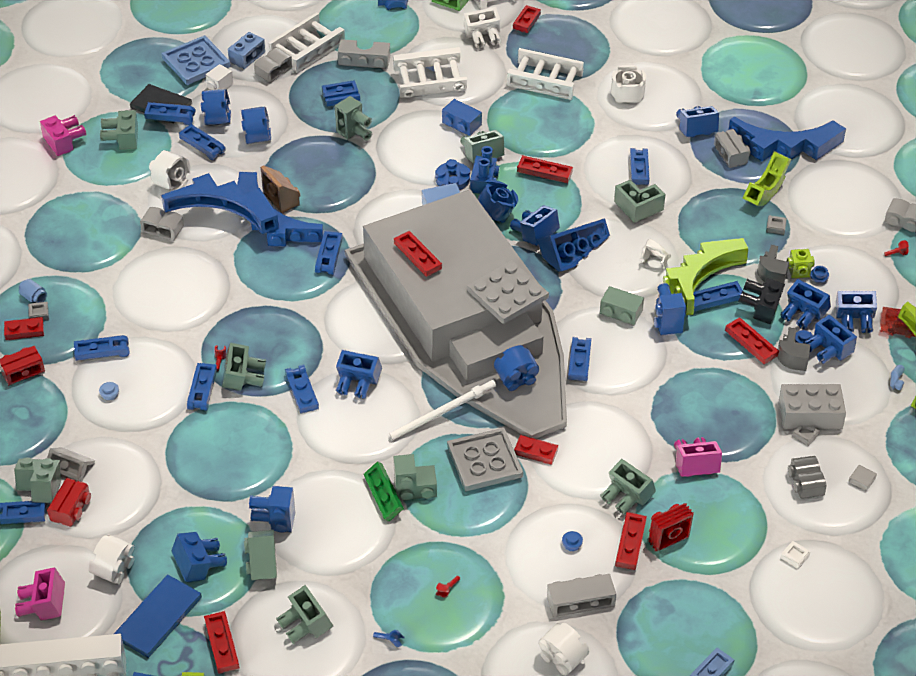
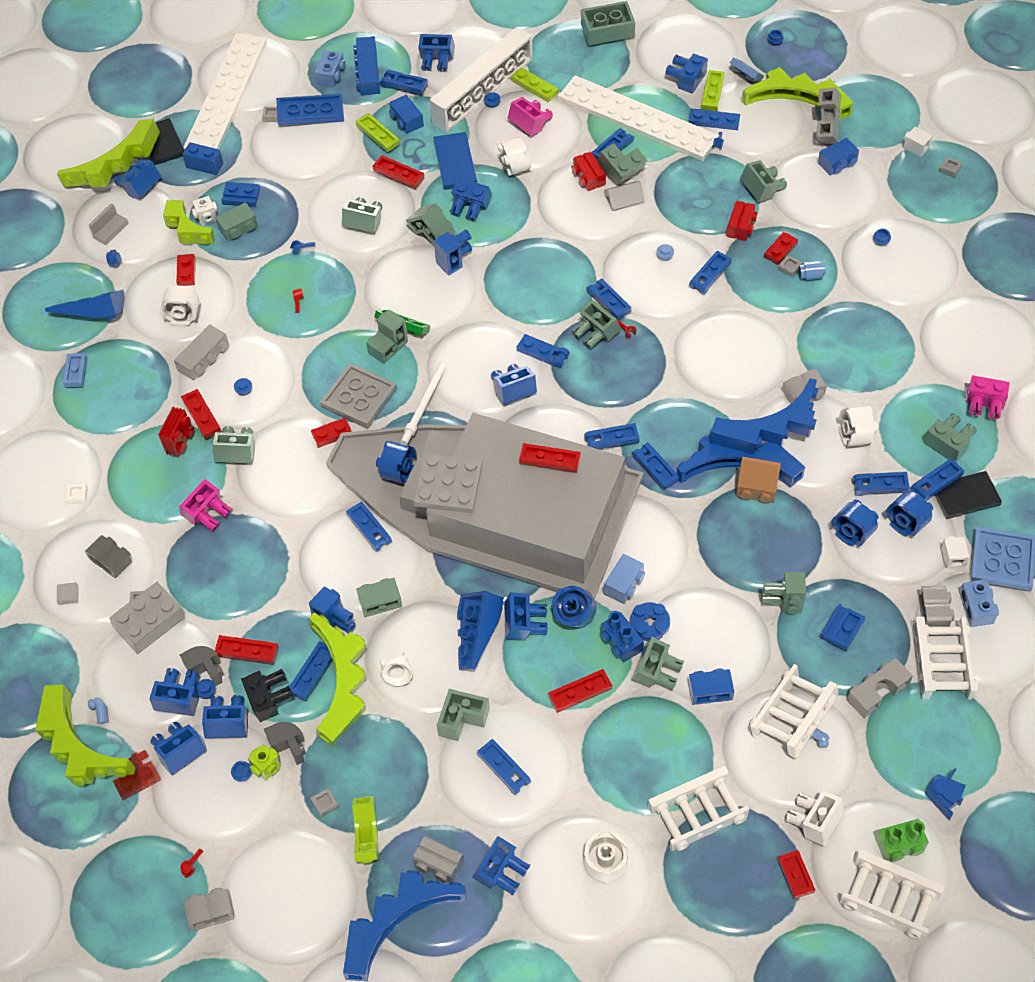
camera: 140 degrees right, 10 degrees up
none -> blue plate [584,423,640,449]

